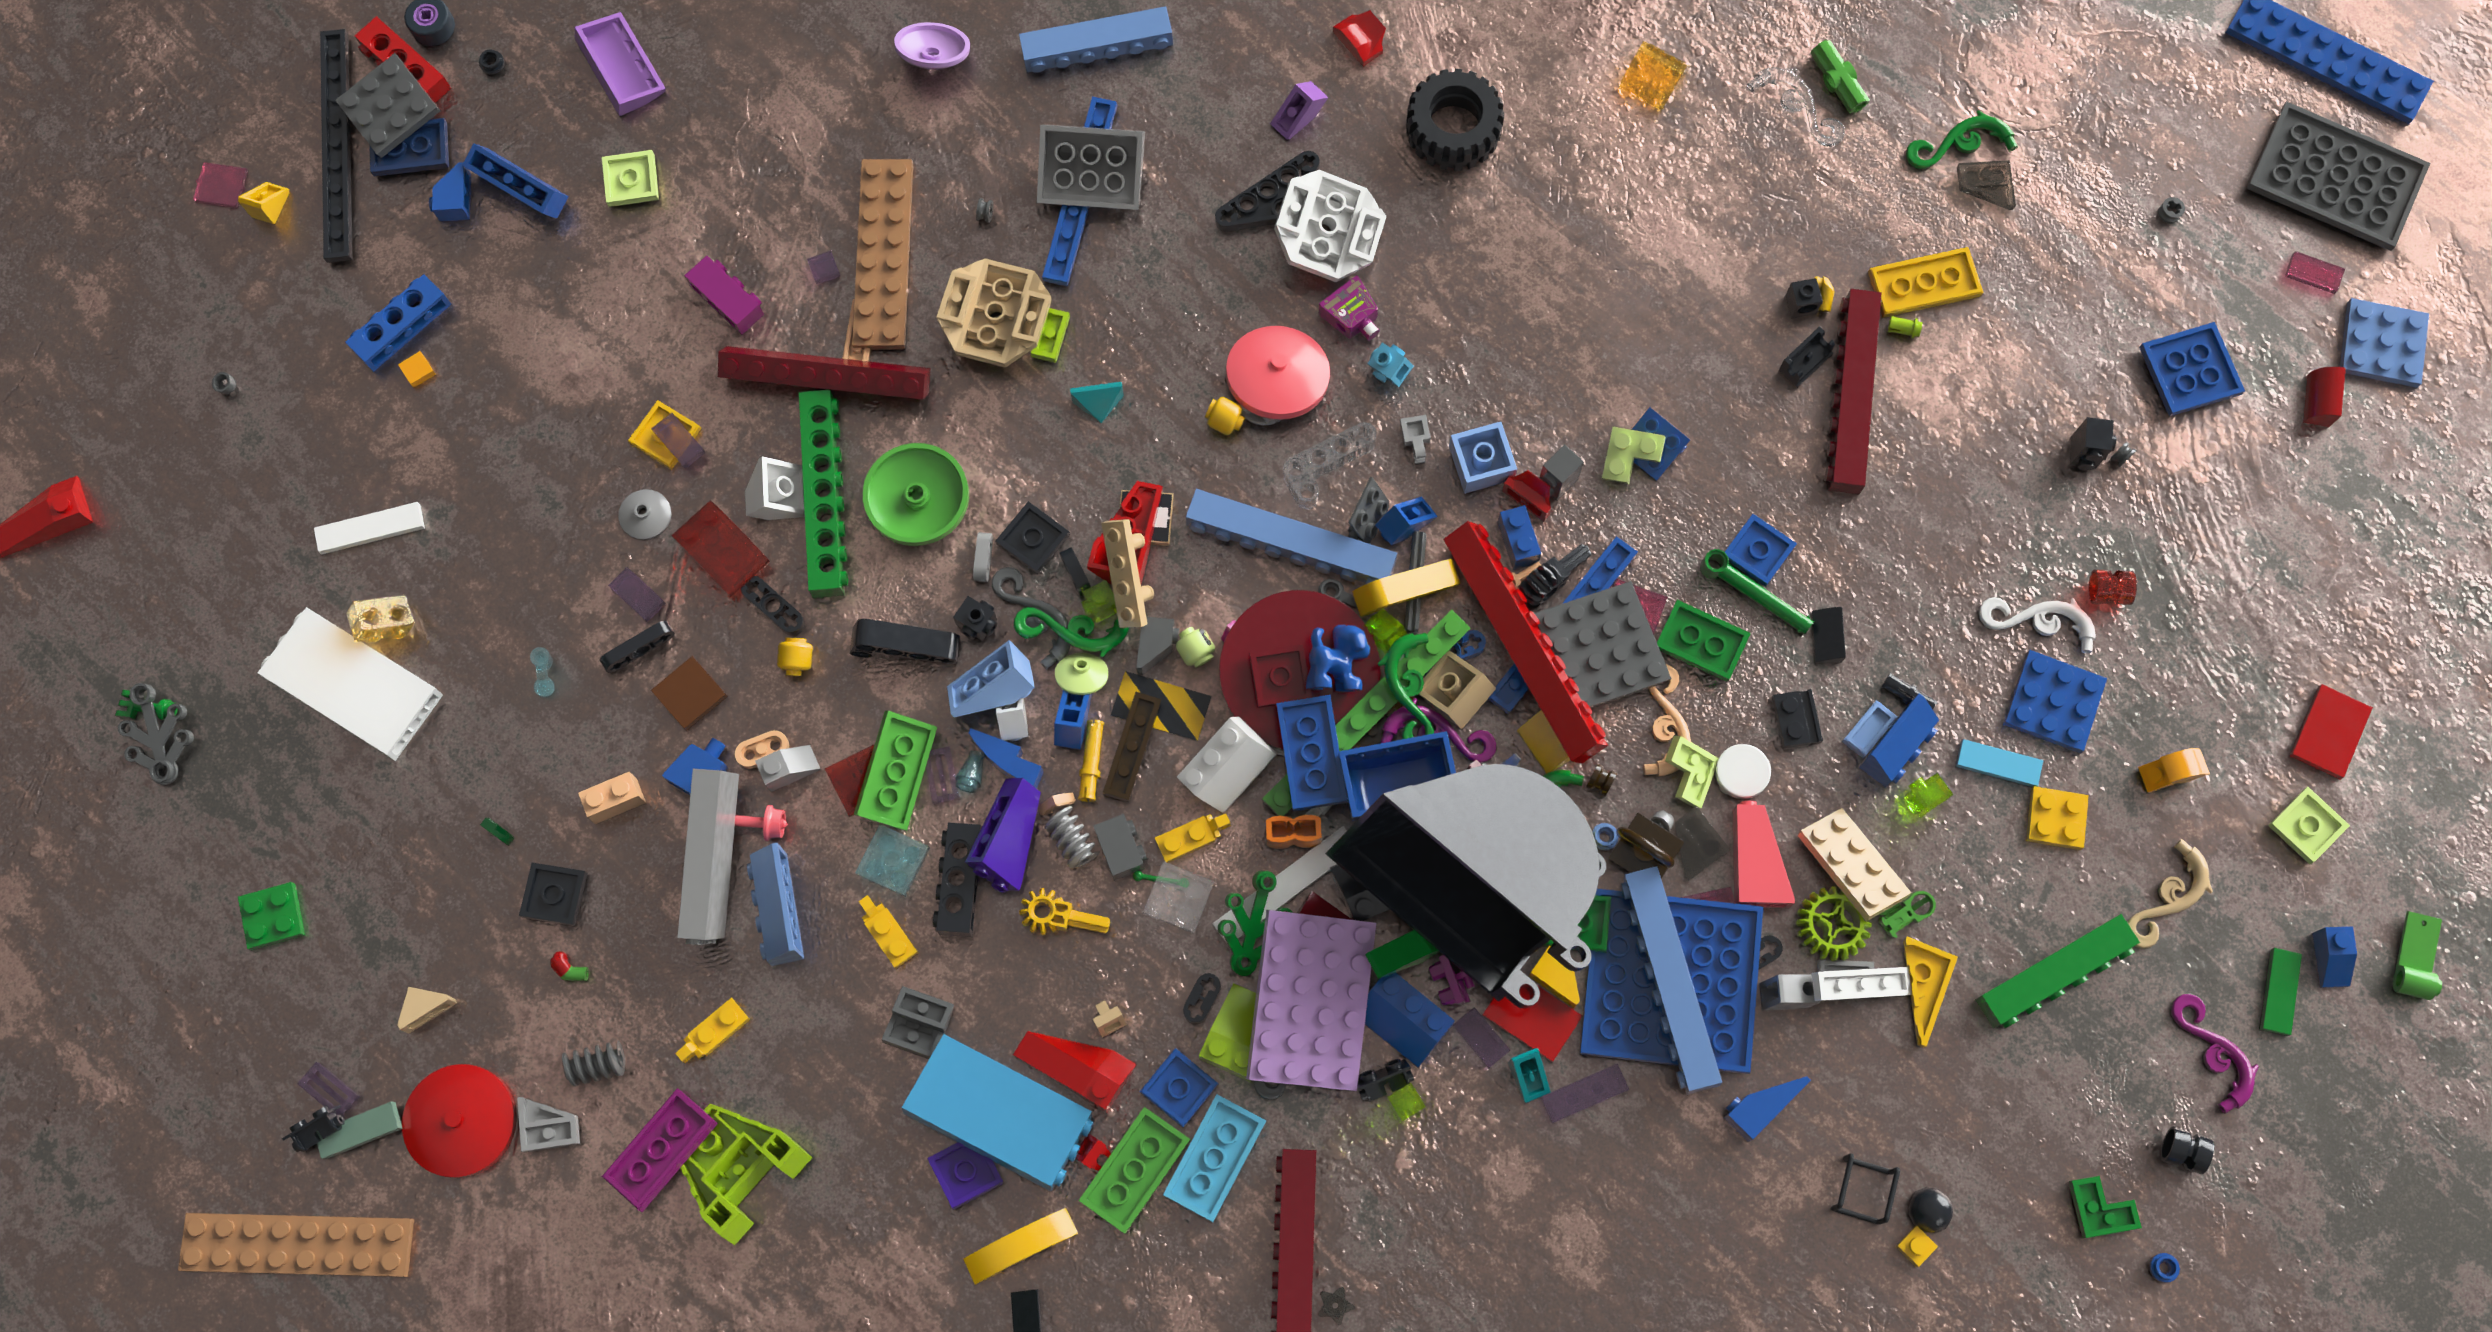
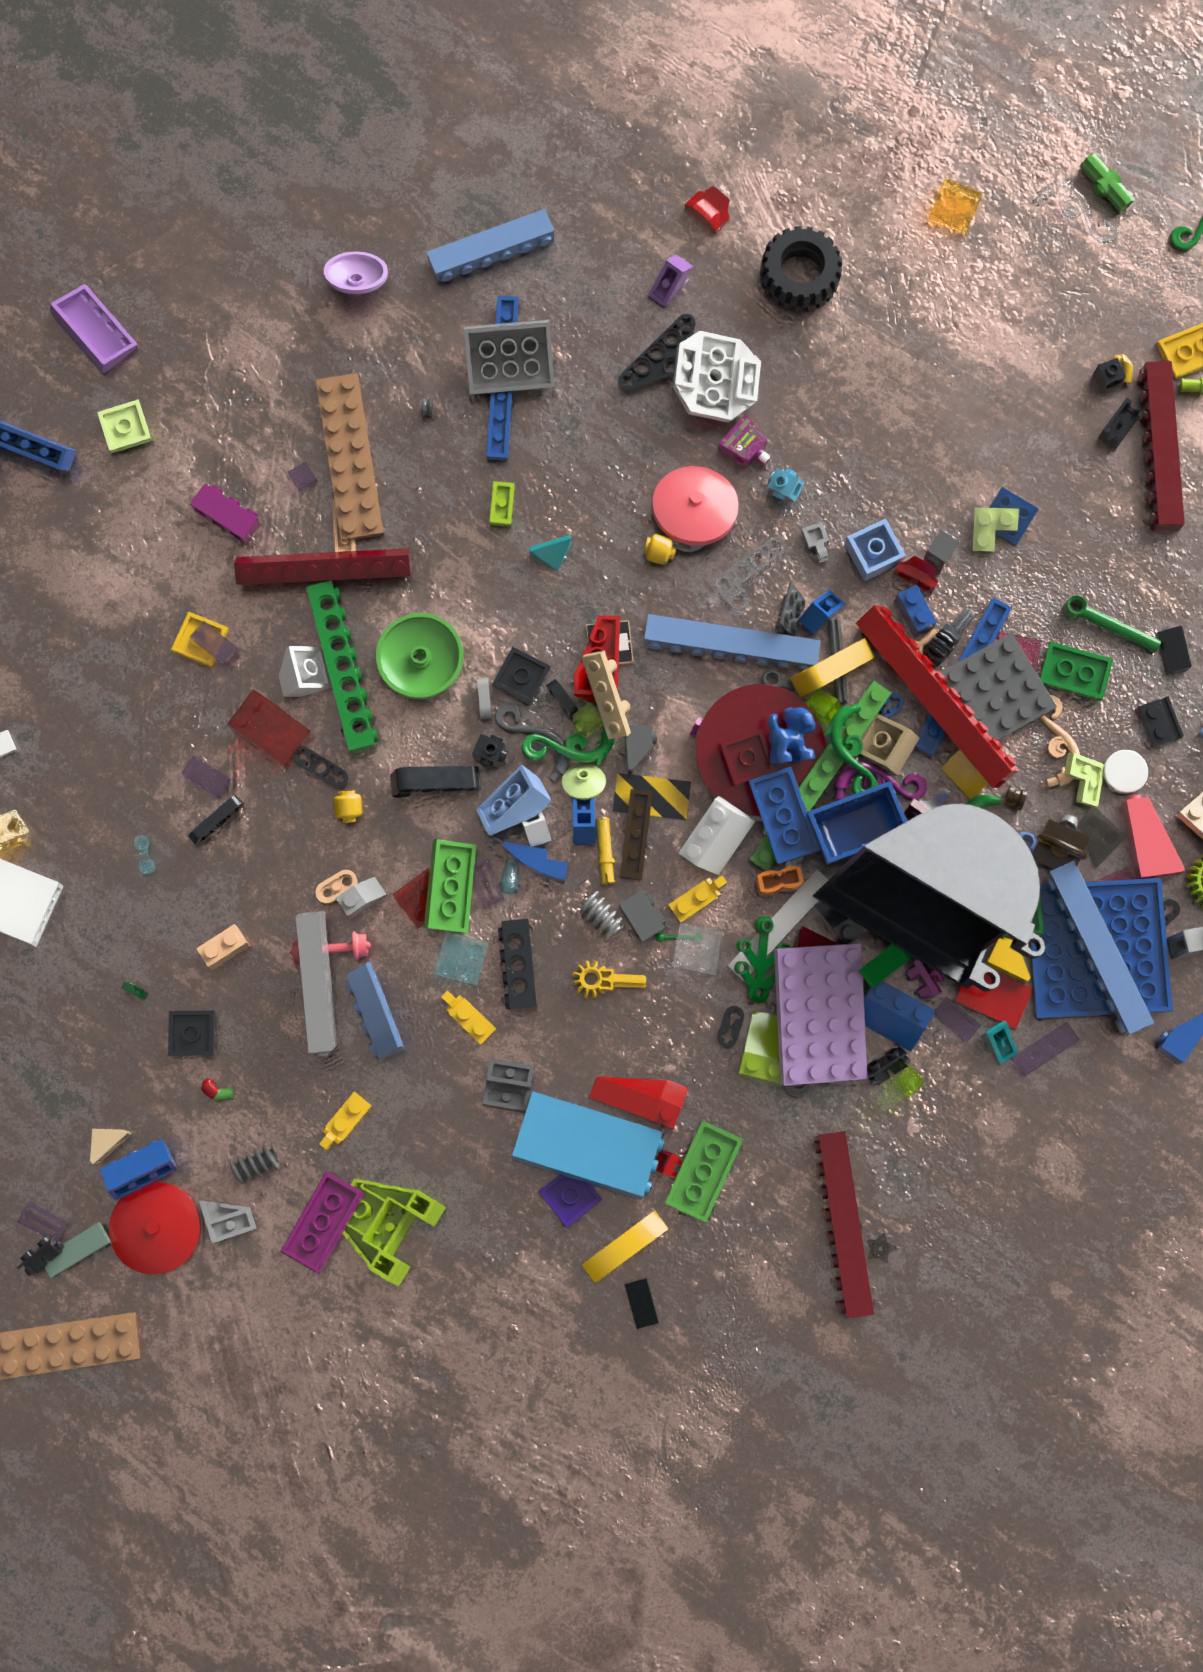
camera: 15 degrees left, 5 degrees up
light grey dish [618,489,671,540] -> none
reddish brown tile [651,656,728,731] -> none
blue torso [662,738,728,795] -> none
tan piece [937,259,1052,368] -> none
dark purple slope [965,778,1041,893] -> none
light nougat tile [1038,792,1076,816] -> none
tan tile [1093,1000,1127,1038] -> none
blue plate [1140,1048,1219,1128] -> none
medium azure plate [1163,1094,1266,1223] -> none
yellowish green head [1176,627,1215,668] -> none
blue plate [1725,514,1797,587] -> none
none -> blue brick [100,1139,178,1201]

